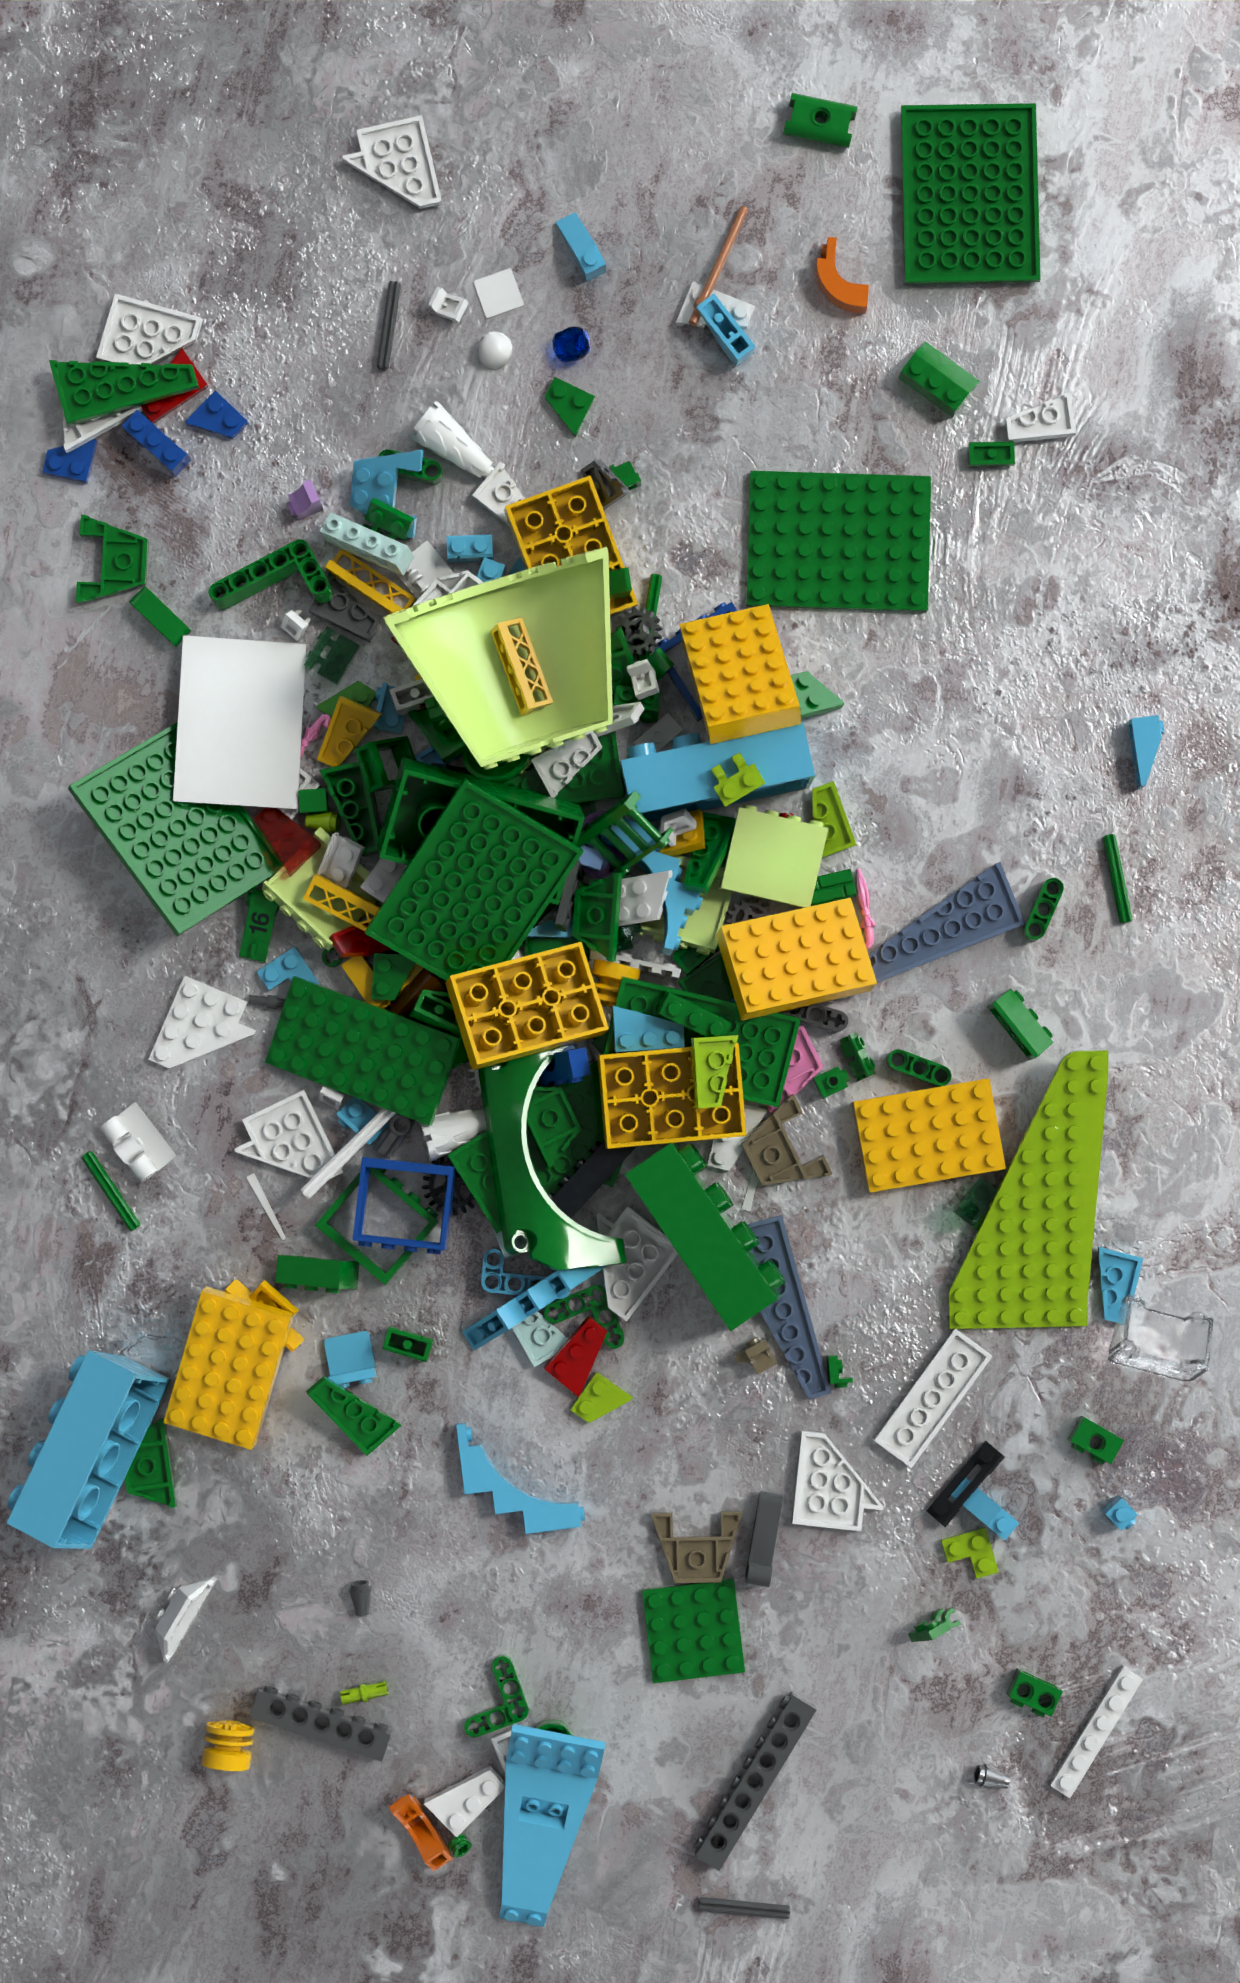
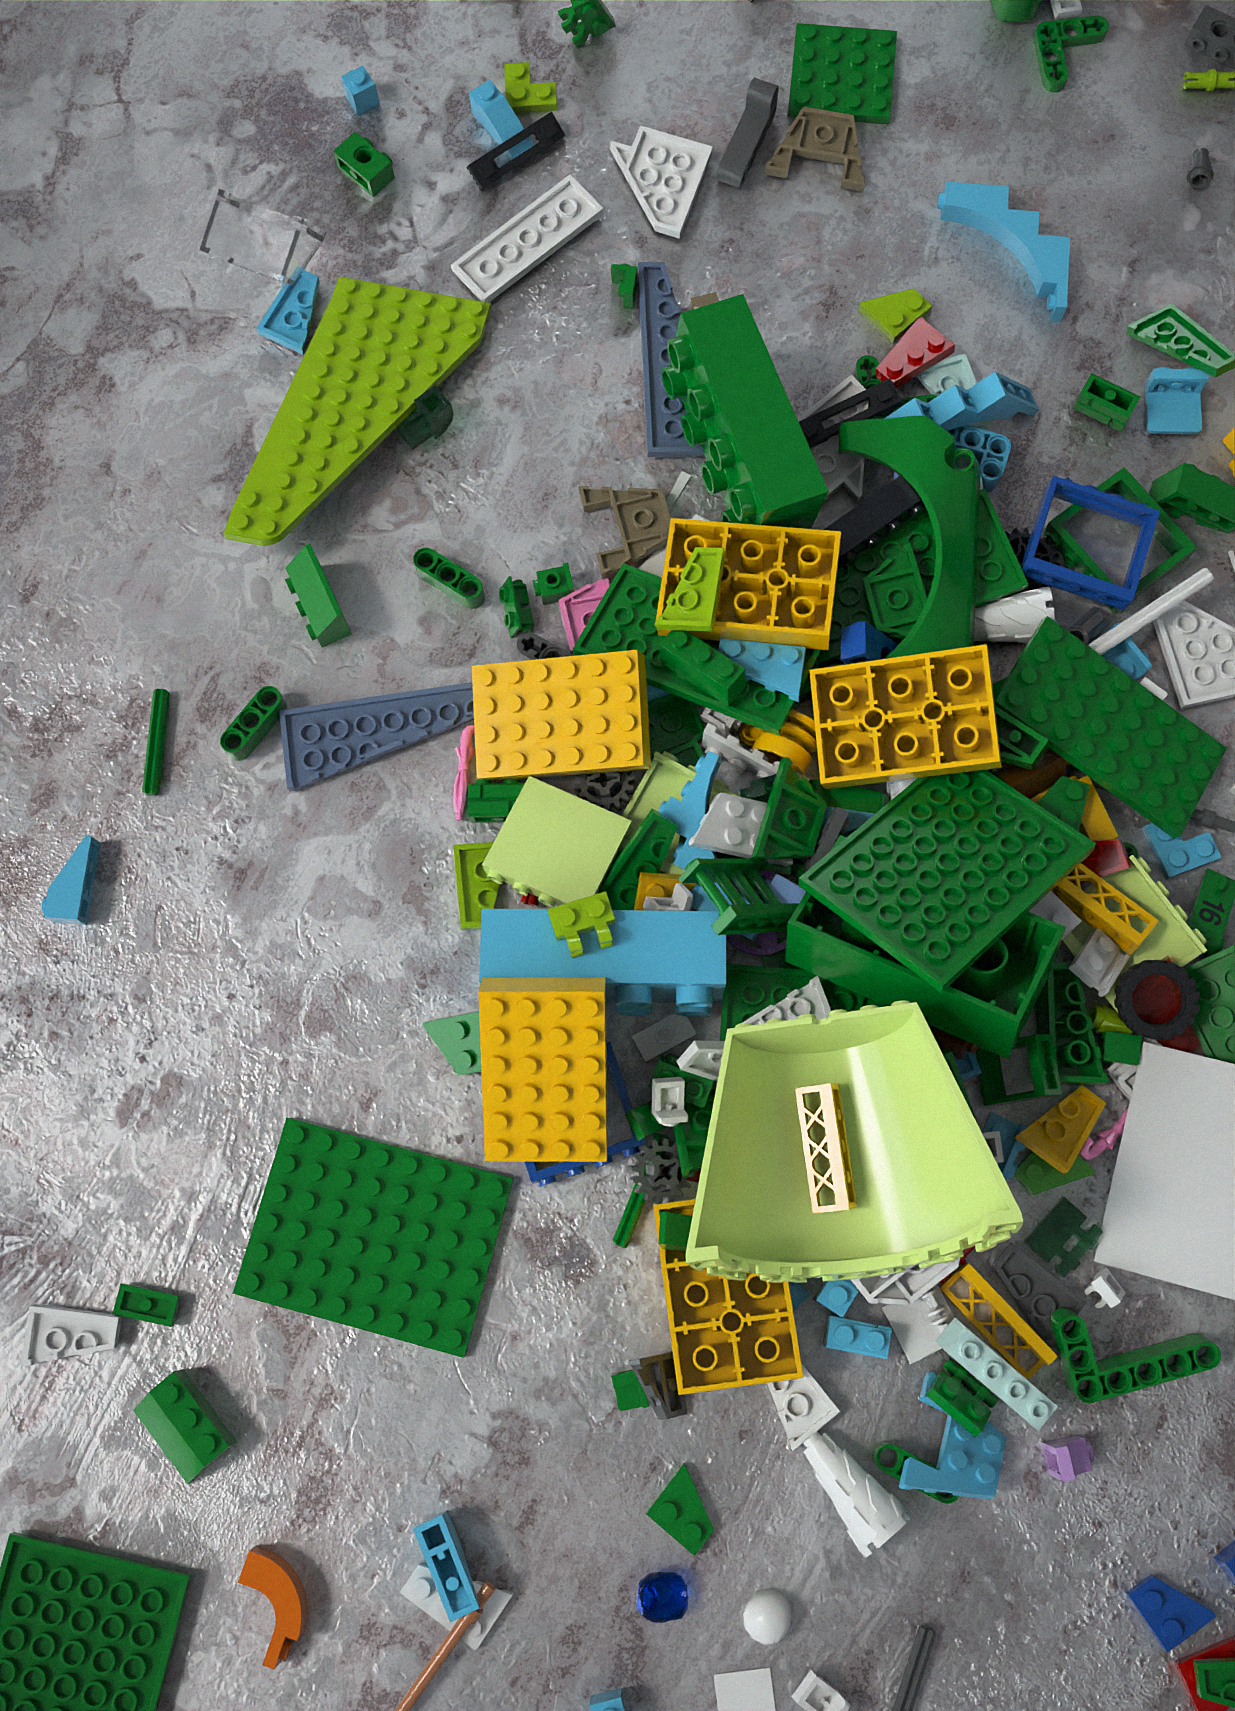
camera: 160 degrees left, 10 degrees down
yellow brick [851,1078,1006,1193] -> none
none -> black container [799,378,902,449]
none -> black tyre [1114,959,1200,1040]

